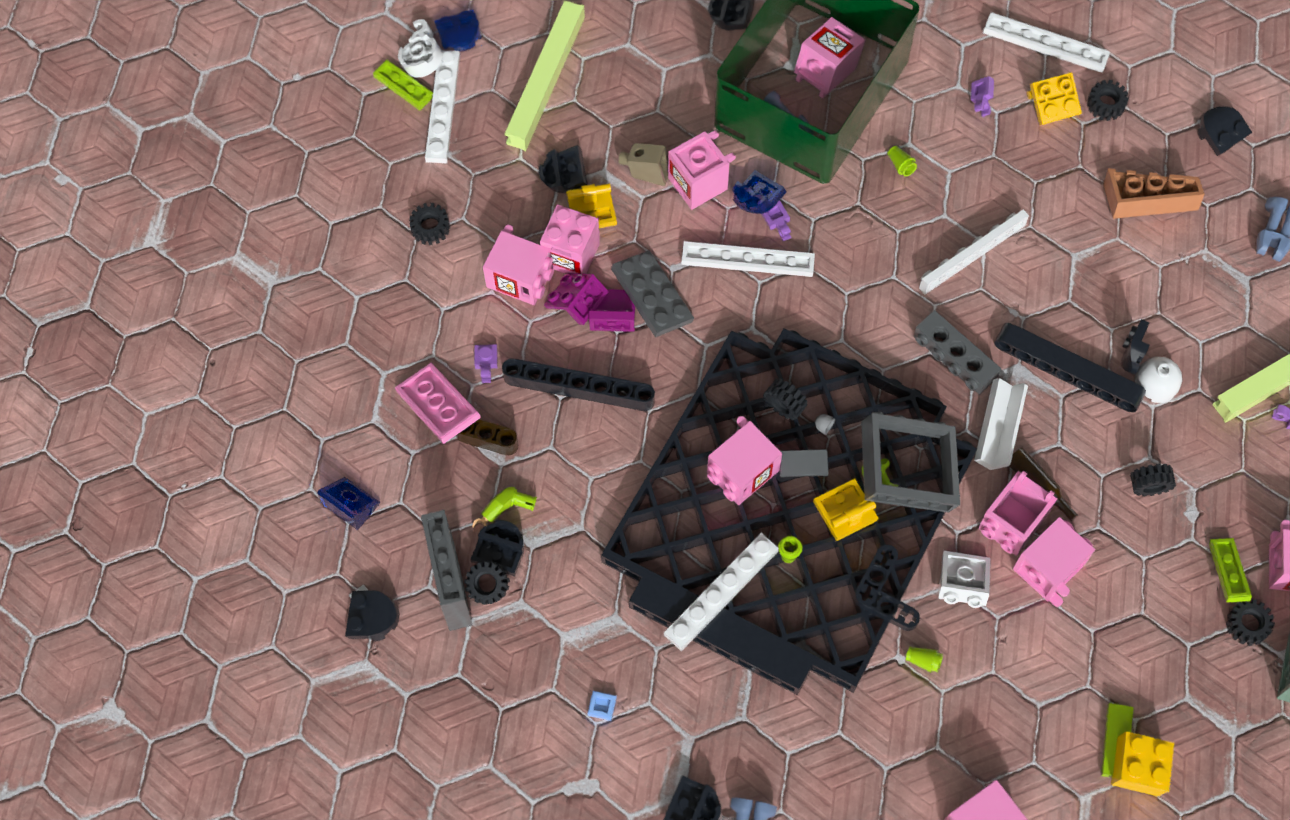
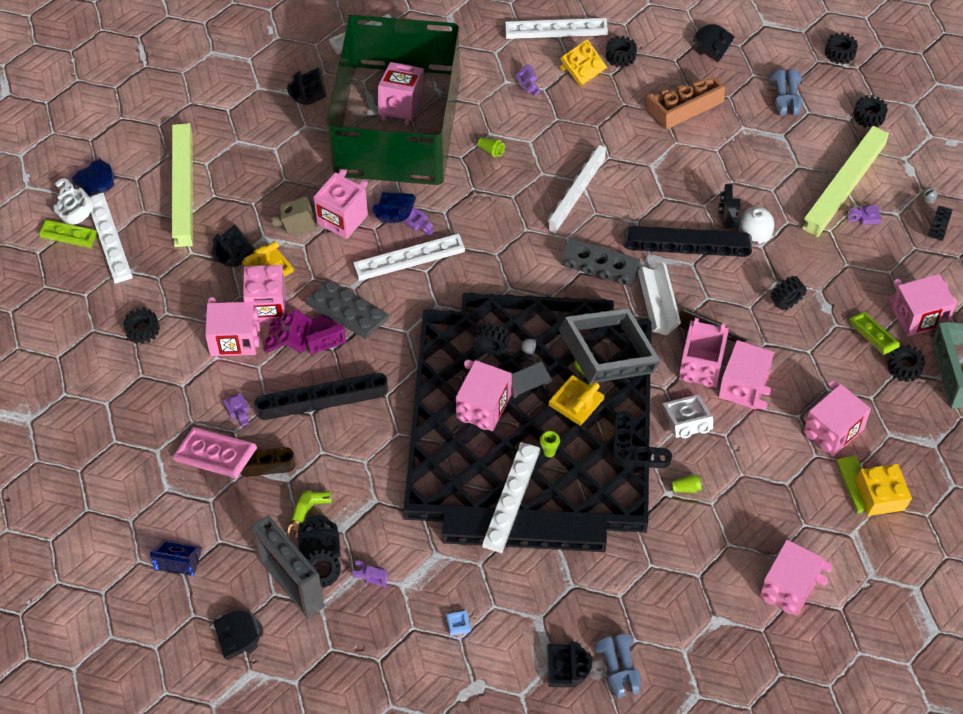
camera: 25 degrees left, 10 degrees down
none -> medium lavender plate [352,561,388,587]
none -> bright pink container [804,381,871,456]

